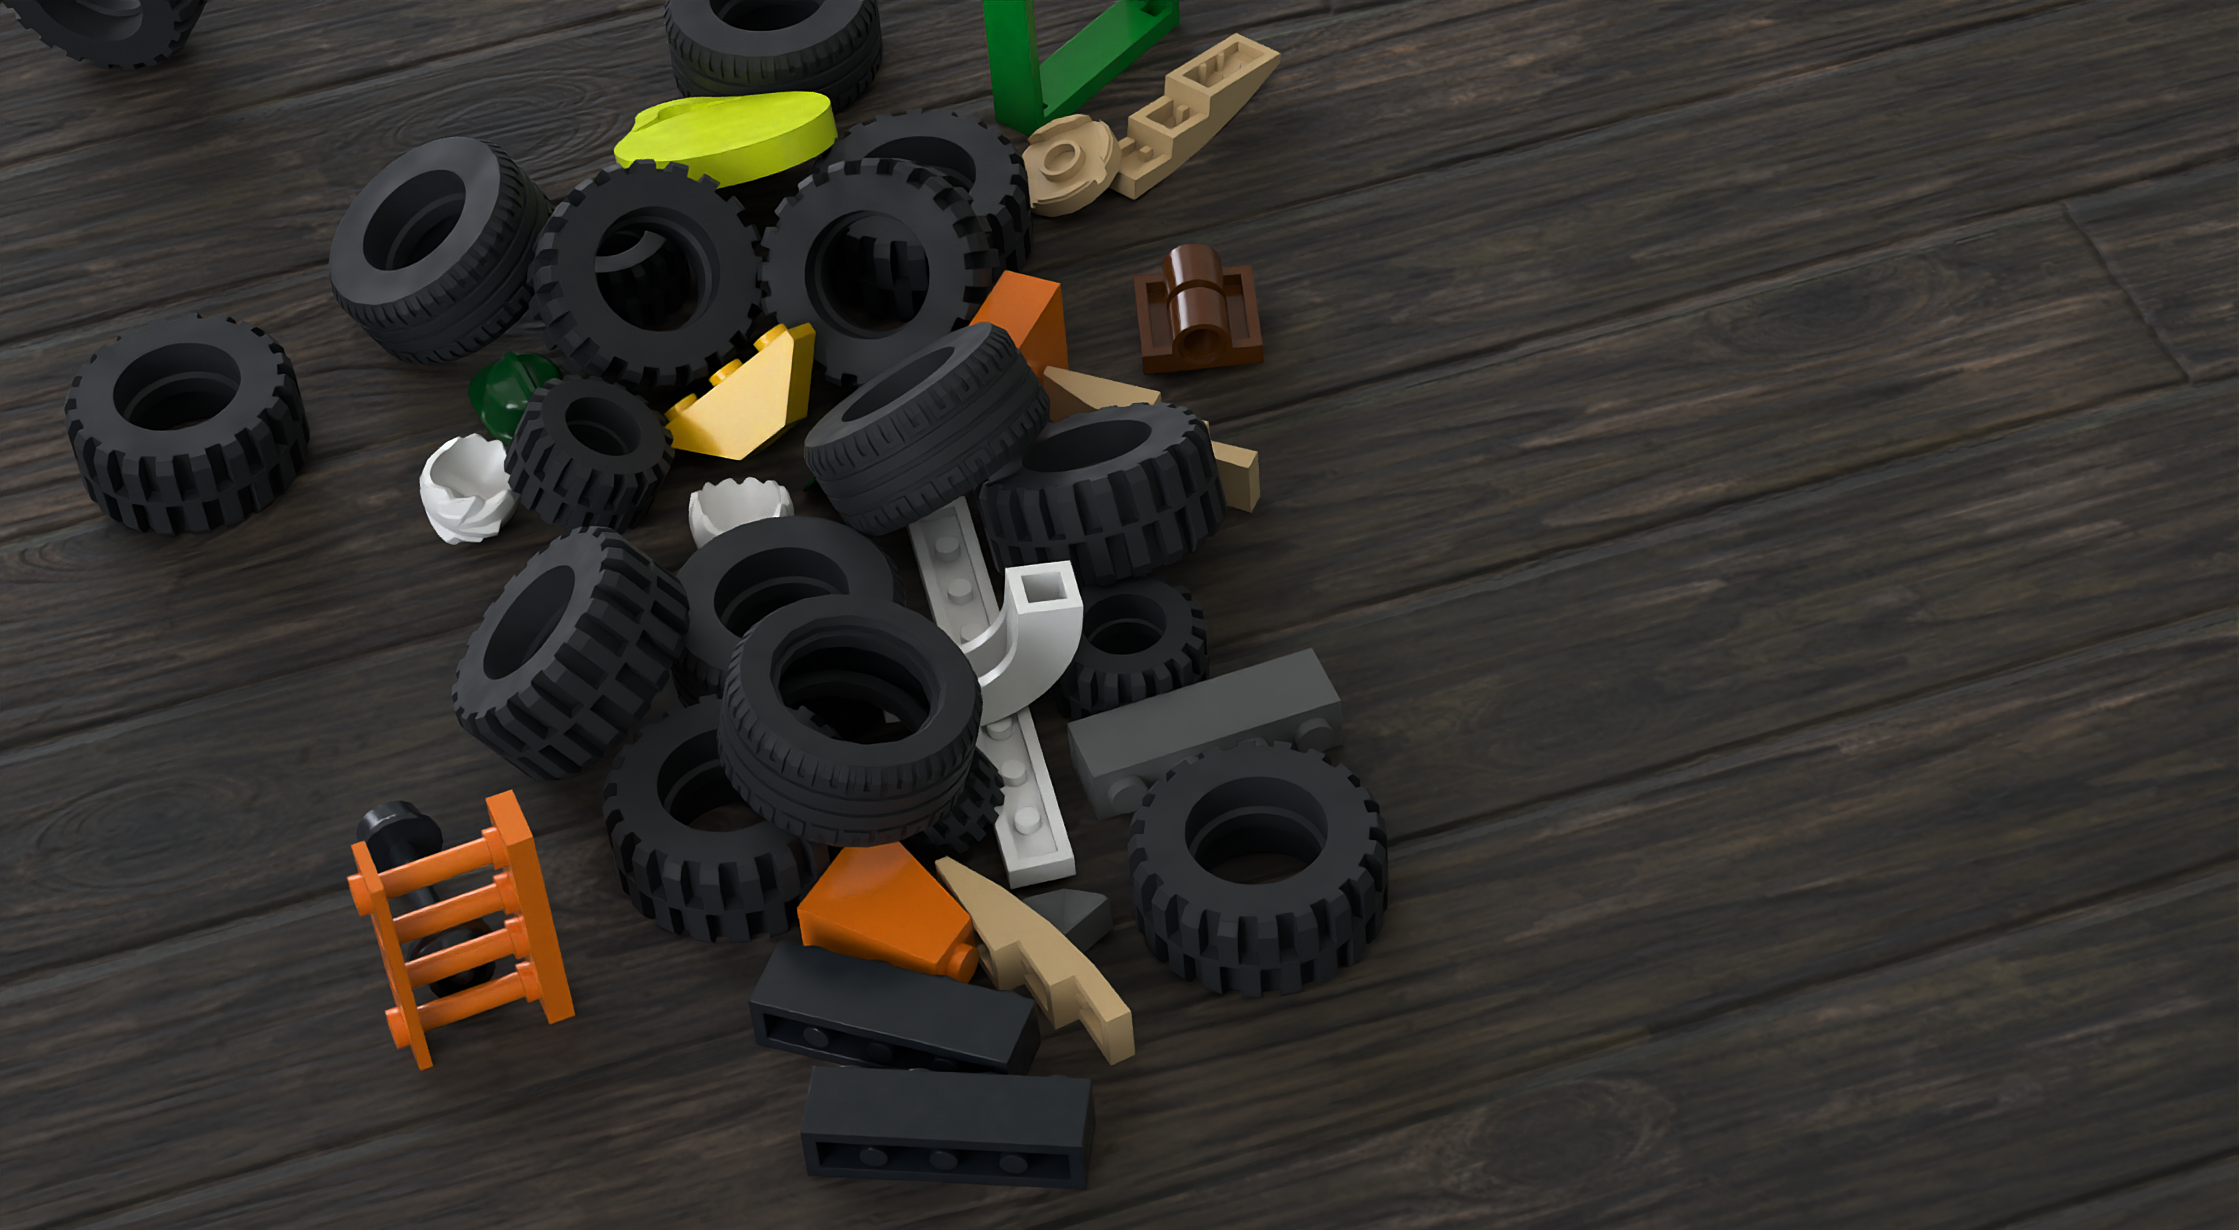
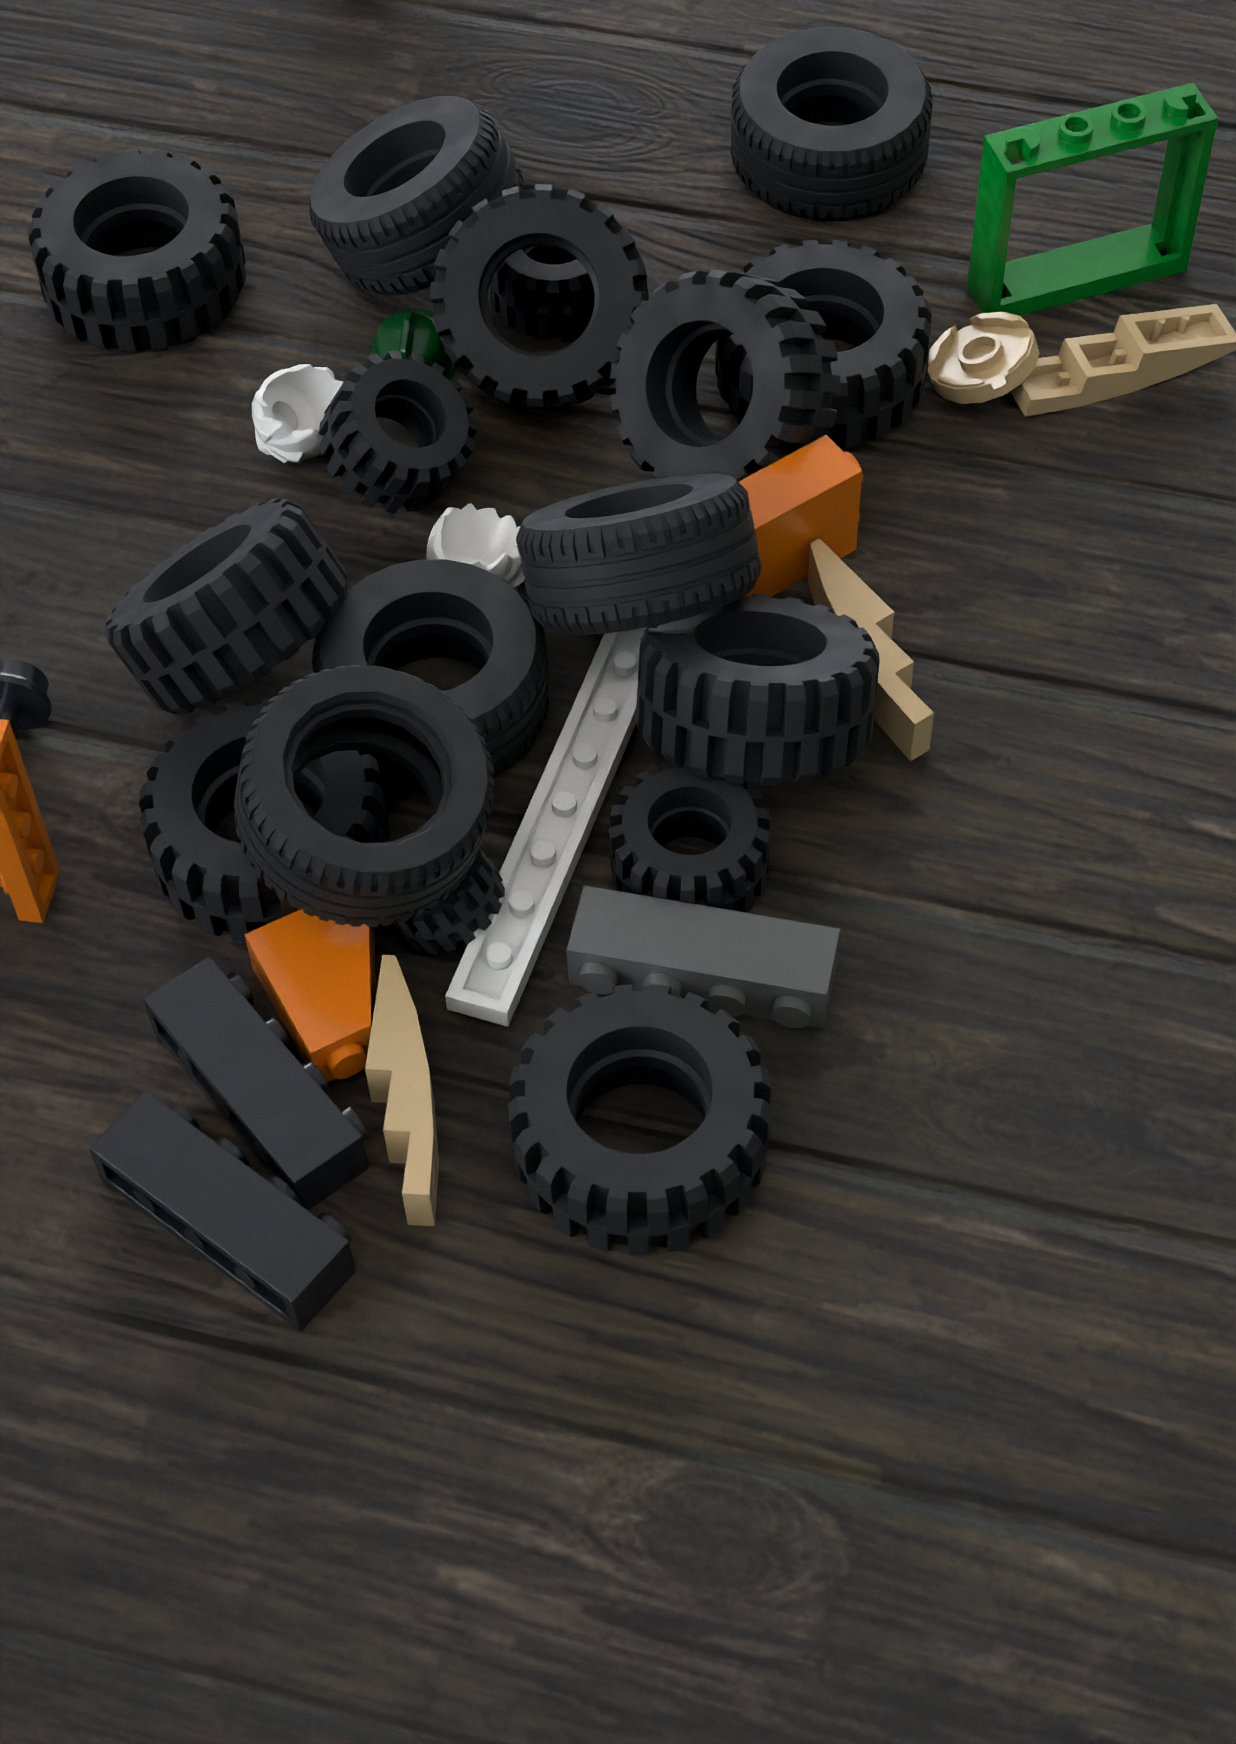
camera: 30 degrees right, 10 degrees up
neon yellow piece [614,91,838,189] -> none
yellow slope [664,322,816,460] -> none
white arch [883,560,1083,727] -> none
dark grey slope [1021,888,1113,954] -> none
reddish brown plate [1133,243,1264,374] -> none

